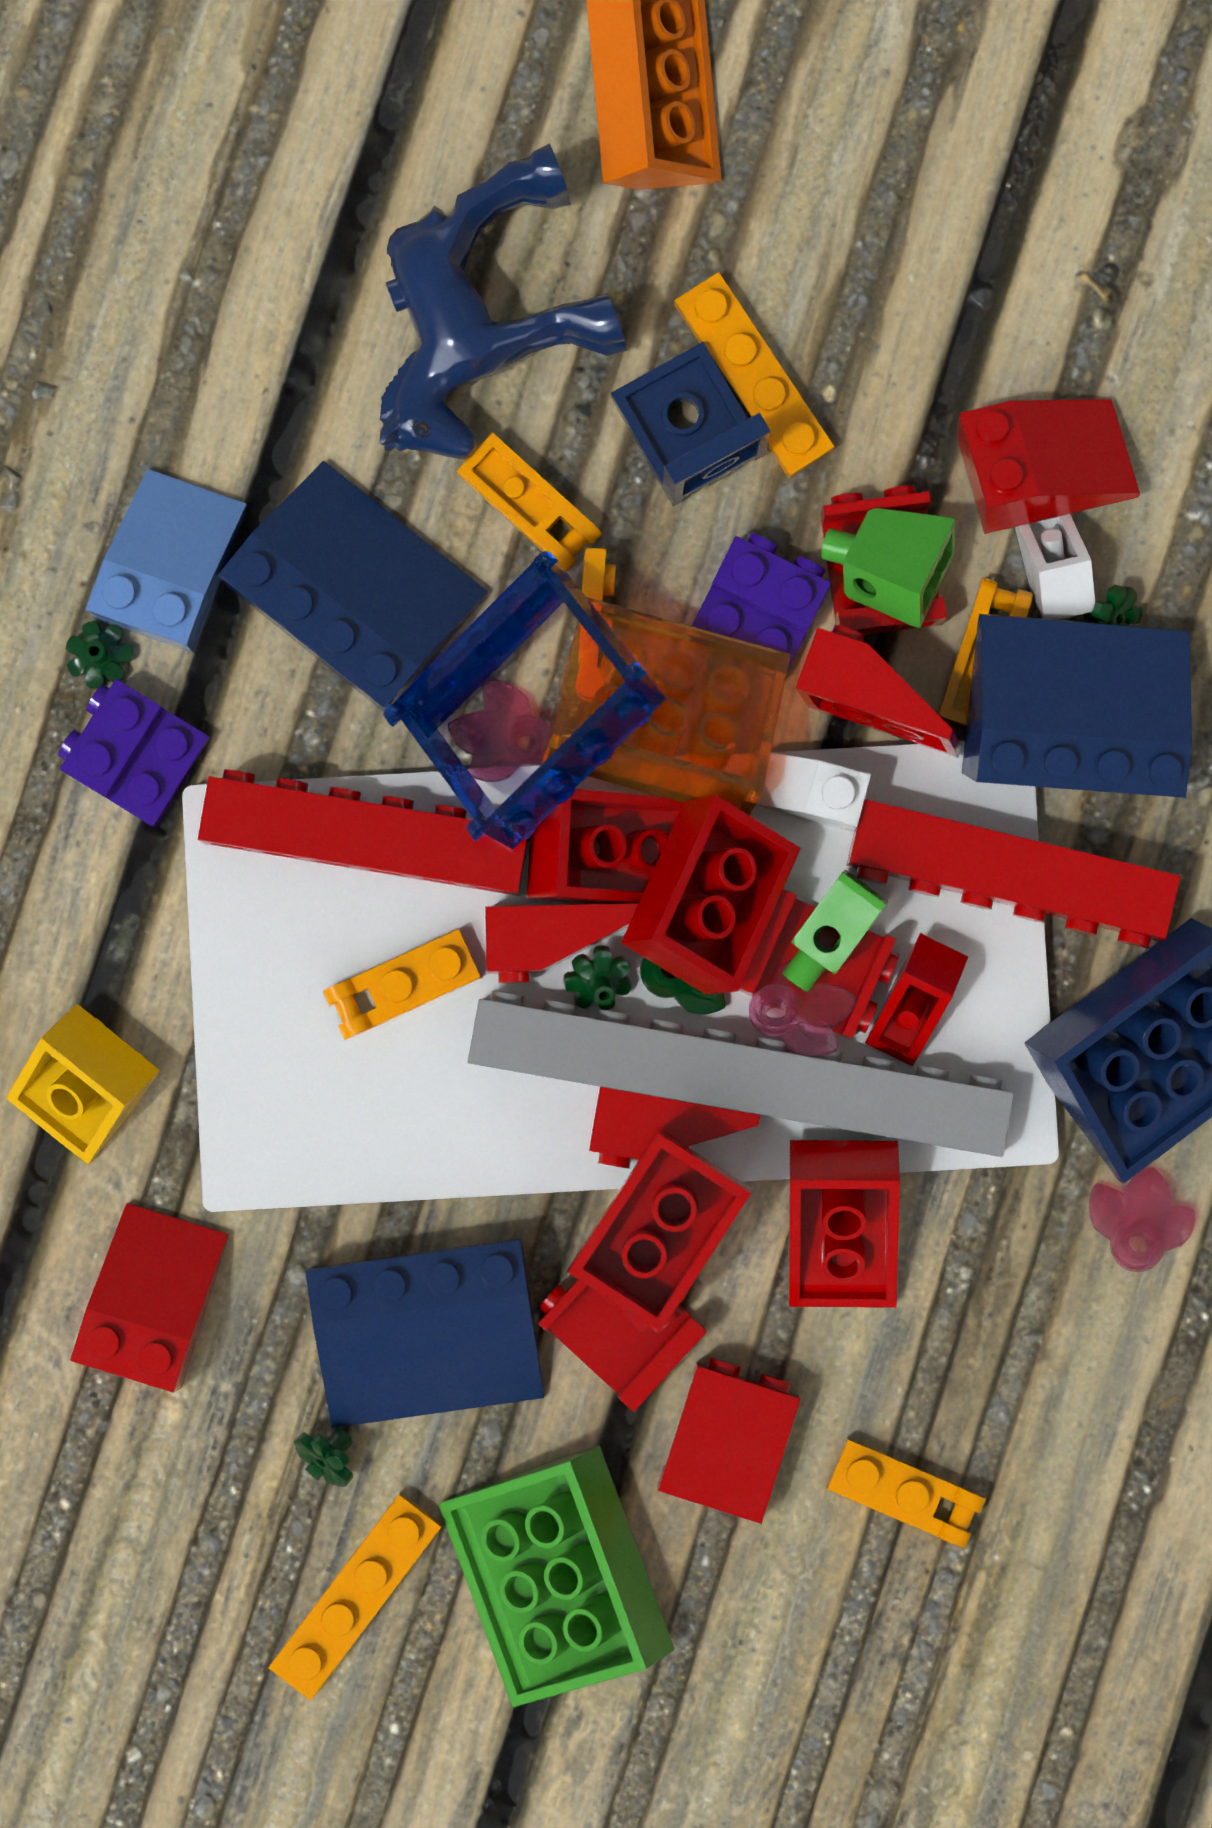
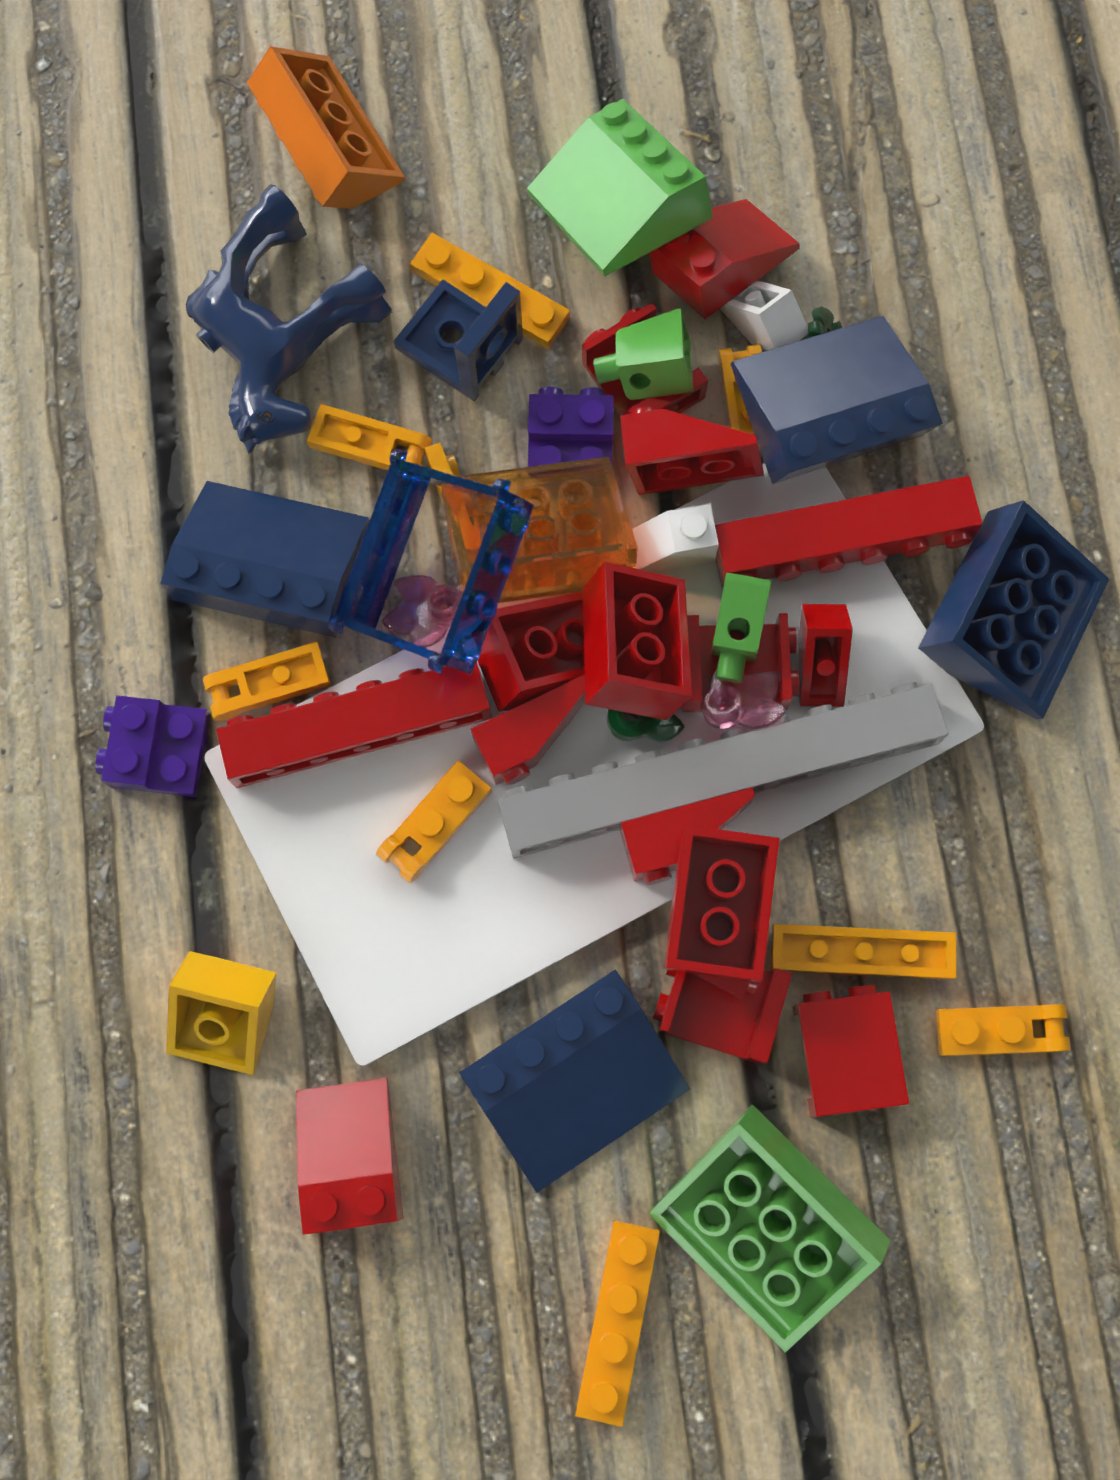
camera: 25 degrees left, 10 degrees down
dark green plant [66,621,134,690] -> none
medium blue slope [85,469,248,653] -> none
dark green plant [294,1429,354,1487] -> none
dark green plant [563,946,632,1011] -> none
red slope [789,1140,900,1308] -> none
clear pink plate [1089,1167,1195,1272] -> none
none -> light orange plate [203,642,331,721]
none -> slope [527,99,713,277]
none -> light orange plate [771,924,956,980]

